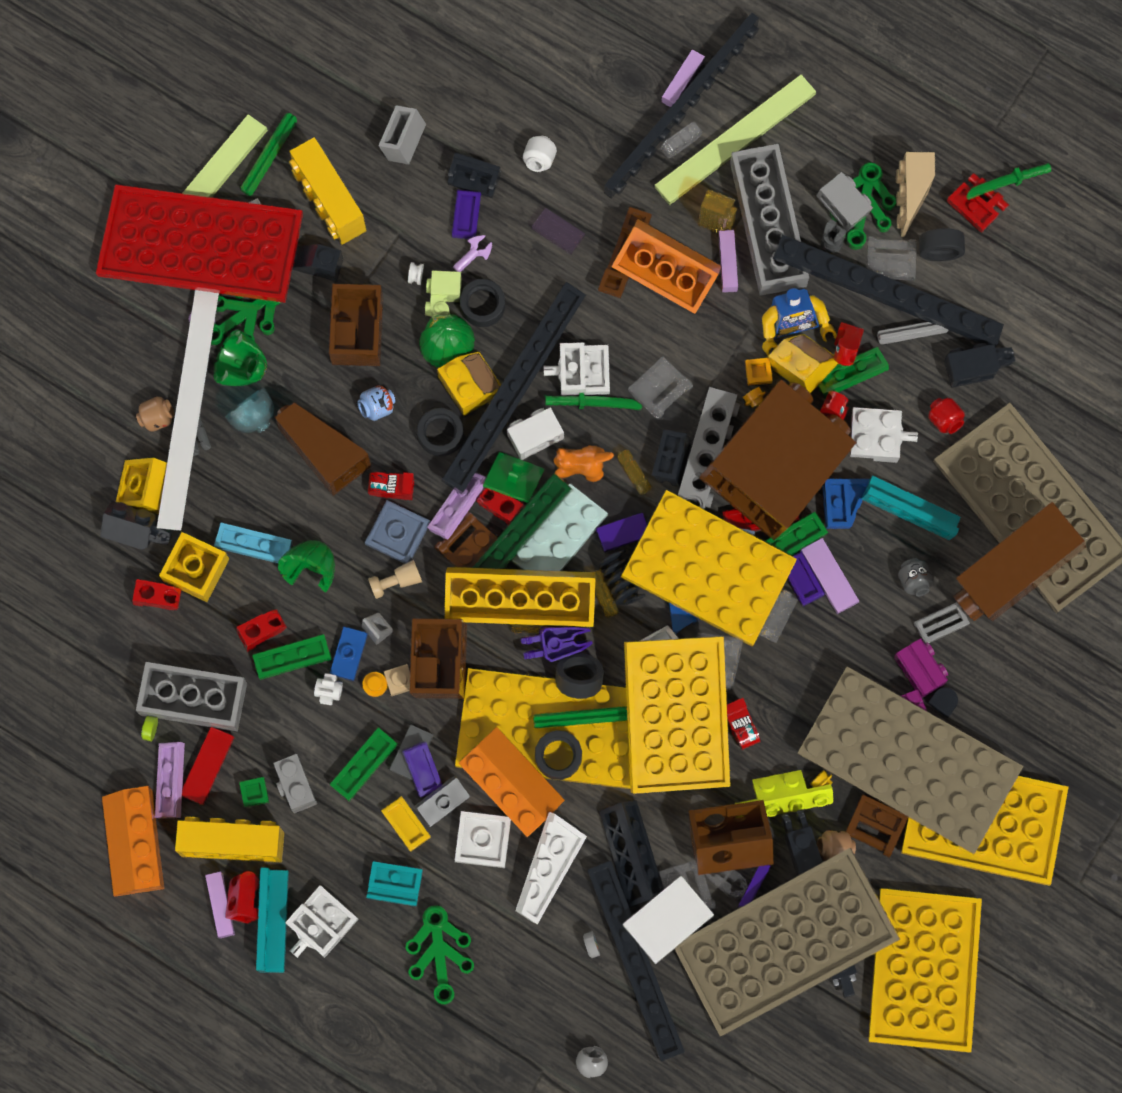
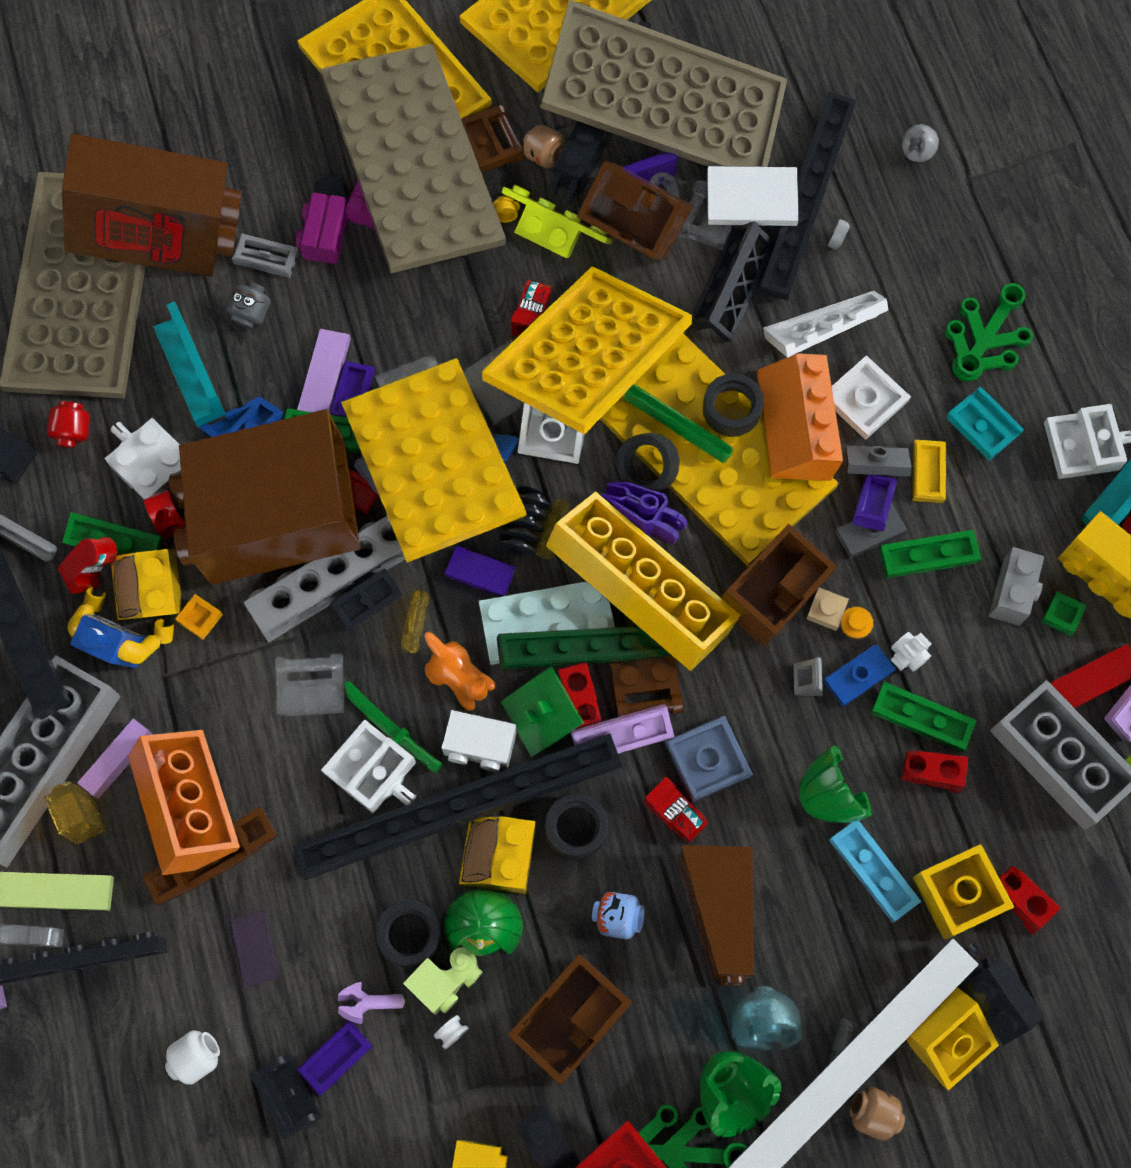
camera: 140 degrees left, 5 degrees down
tan piece [368,560,422,599] -> none
light orange plate [743,387,766,408] -> none

